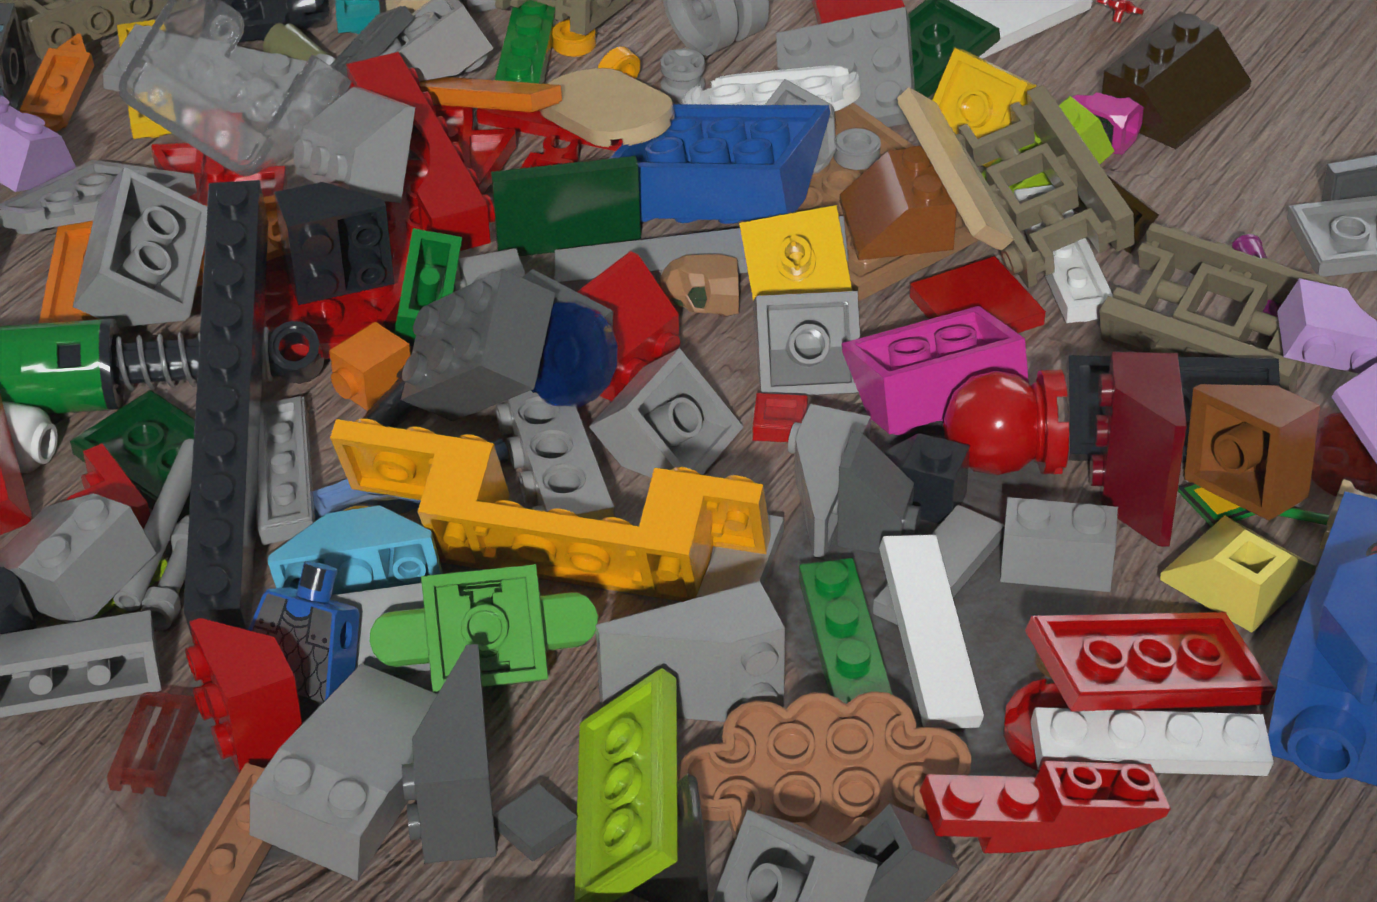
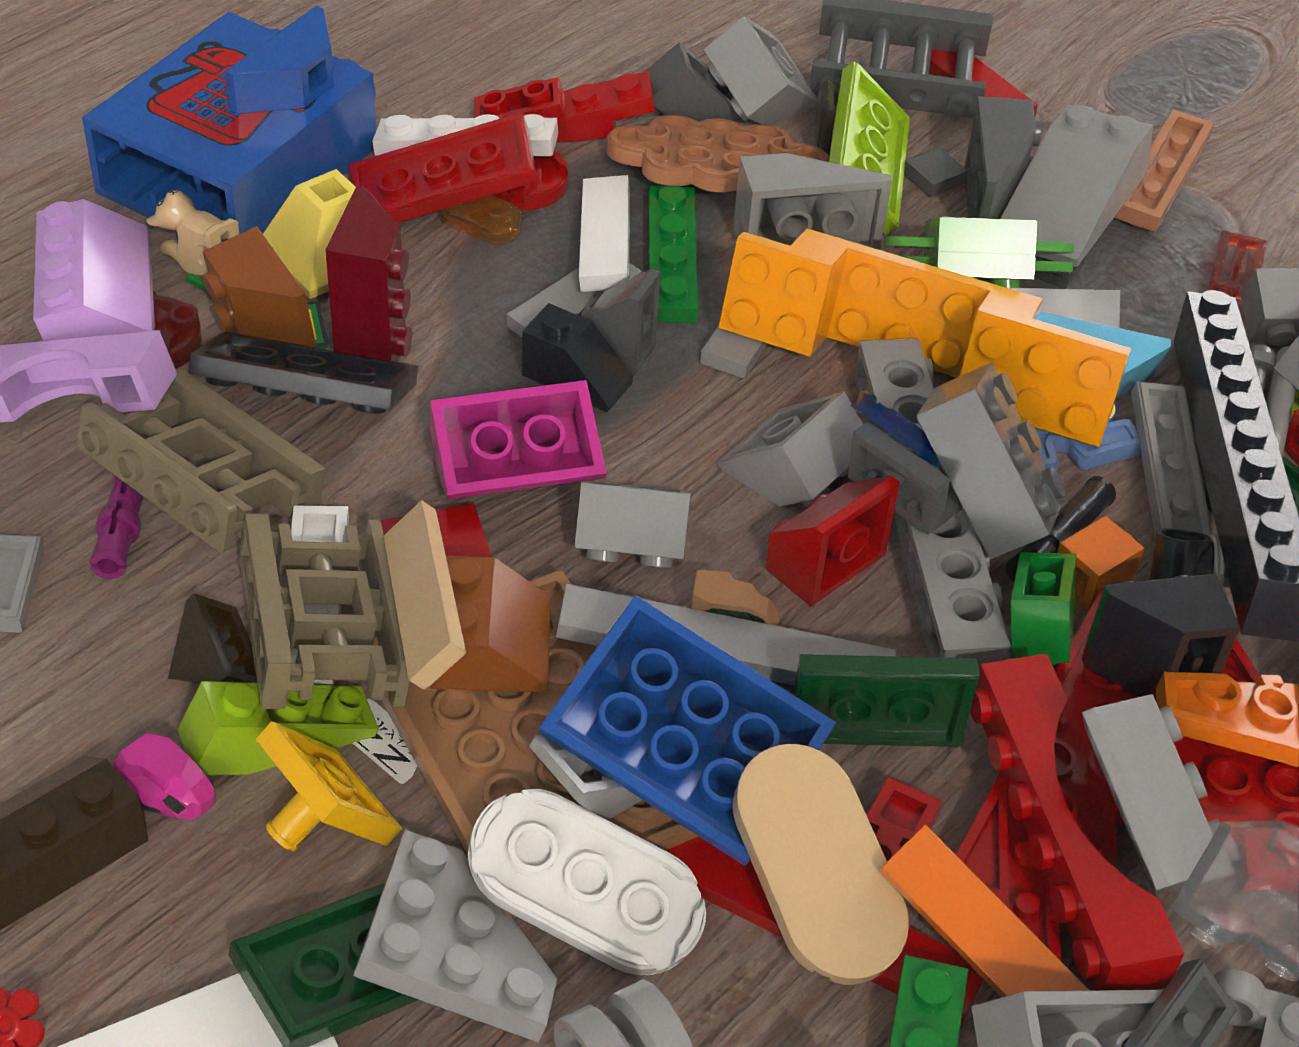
camera: 175 degrees left, 5 degrees up
red slope [185,618,302,773] -> none
torso [248,561,360,703] -> none
light orange tile [598,46,641,79] -> none
light grey wheel [660,48,705,103] -> none
yellow tile [739,205,852,301] -> none
red tile [752,393,808,442] -> none
light grey slope [788,404,871,559] -> none
light grey tile [834,128,881,170] -> none
red tile [943,369,1069,476] -> none
light grey slope [1000,497,1118,592] -> none

